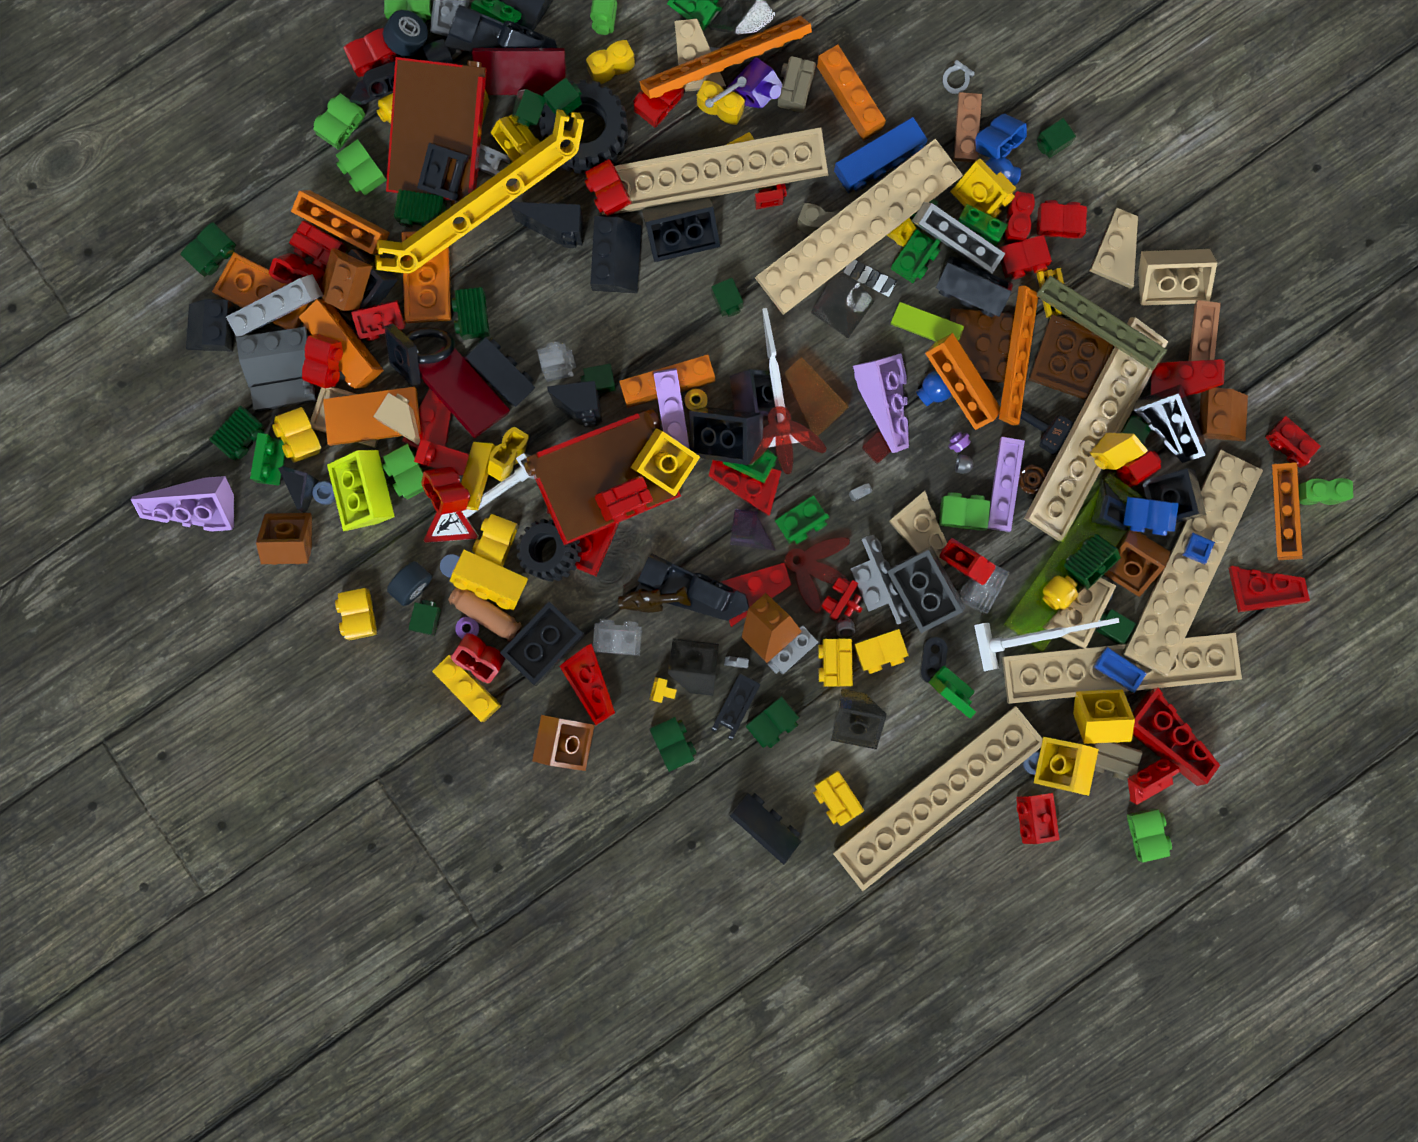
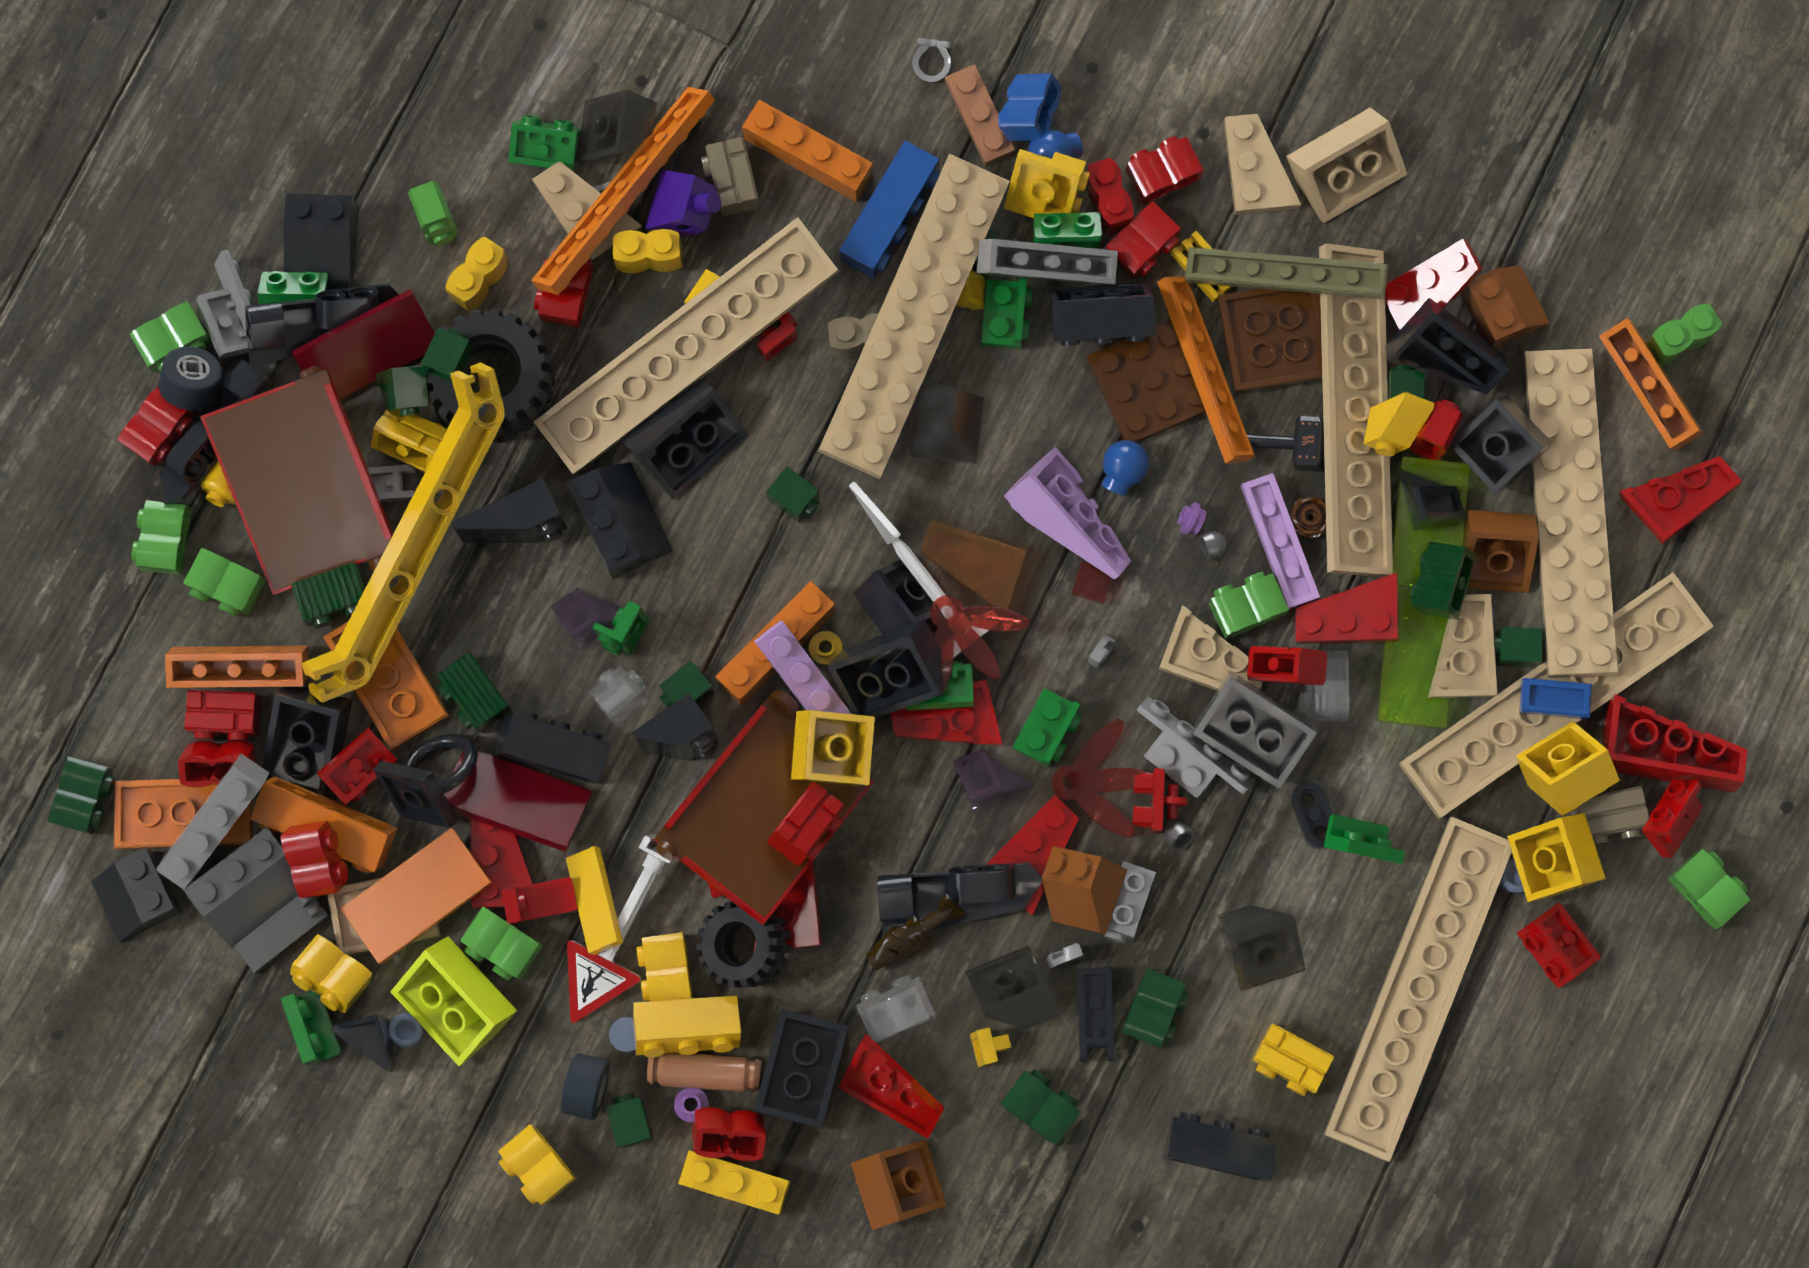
camera: 25 degrees left, 5 degrees down
lavender wedge [131,476,234,531] -> none
dark green brick [209,406,266,461] -> none
dark orange slope [256,513,312,565] -> none
dark orange slope [320,248,372,311] -> none
tan slope [373,393,420,445] -> none
black plate [417,143,470,201] -> none
red brick [421,466,470,515] -> none
yellow brick [487,427,528,482] -> none
red brick [584,159,632,216] -> none
light grey hinge [705,77,746,108] -> none
yellow brick [818,639,853,687] -> none
sticker [840,260,897,297] -> none
yellow brick [854,629,908,674] -> none
lime tile [891,302,964,342] -> none
orange brick [925,333,1000,430] -> none
white piece [974,618,1120,671] -> none
dark green brick [1036,118,1076,159] -> none
yellow head [1043,575,1078,611] -> none
blue brick [1124,497,1179,535] -> none
blue tile [1183,533,1215,564] -> none
nougat plate [1189,300,1220,361] -> none
red bracket [1265,416,1321,468] -> none
none -> clear purple slope [550,588,620,649]
none -> green bracket [592,601,650,656]
none -> red wing [1296,573,1399,644]

